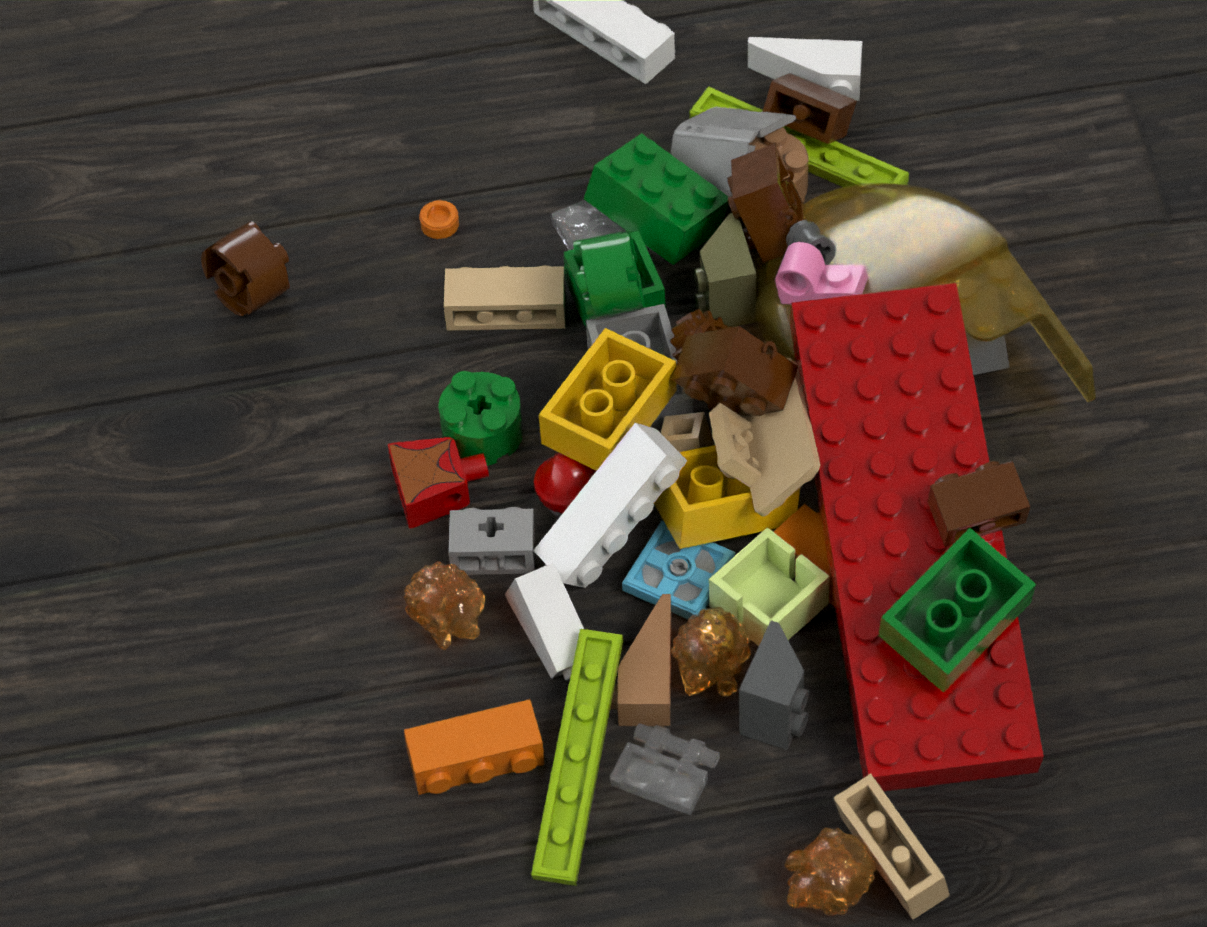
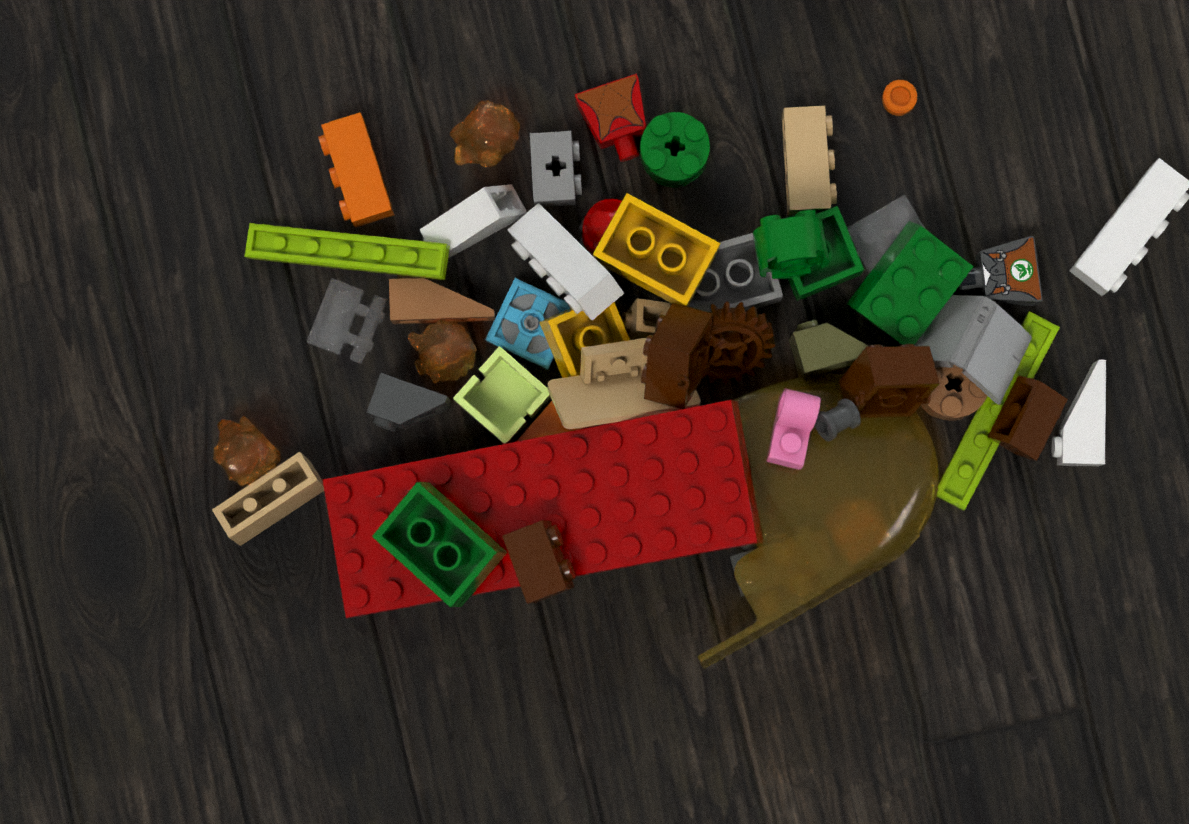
camera: 90 degrees right, 30 degrees up
none -> torso [960,236,1043,306]

